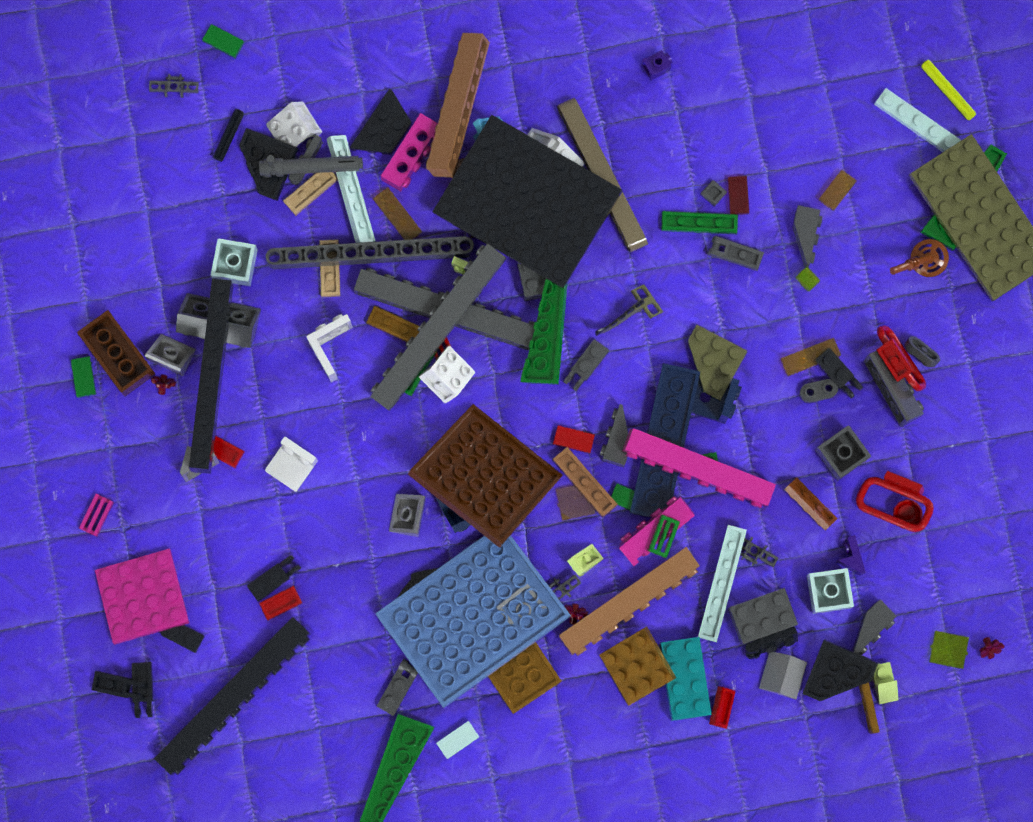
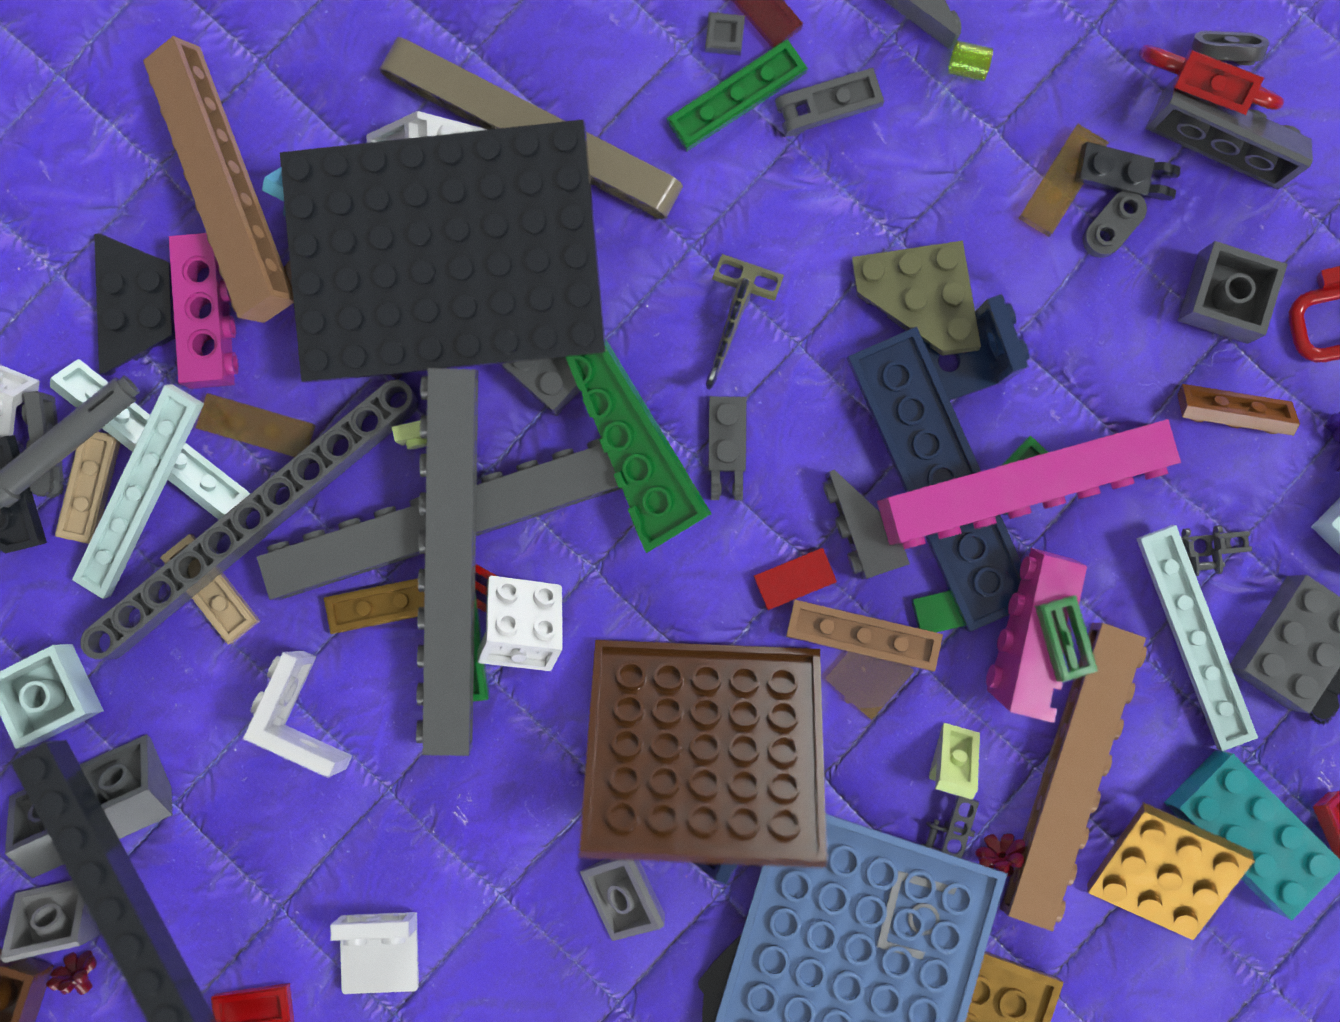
camera: 30 degrees left, 5 degrees up
none -> light aqua plate [72,384,204,599]

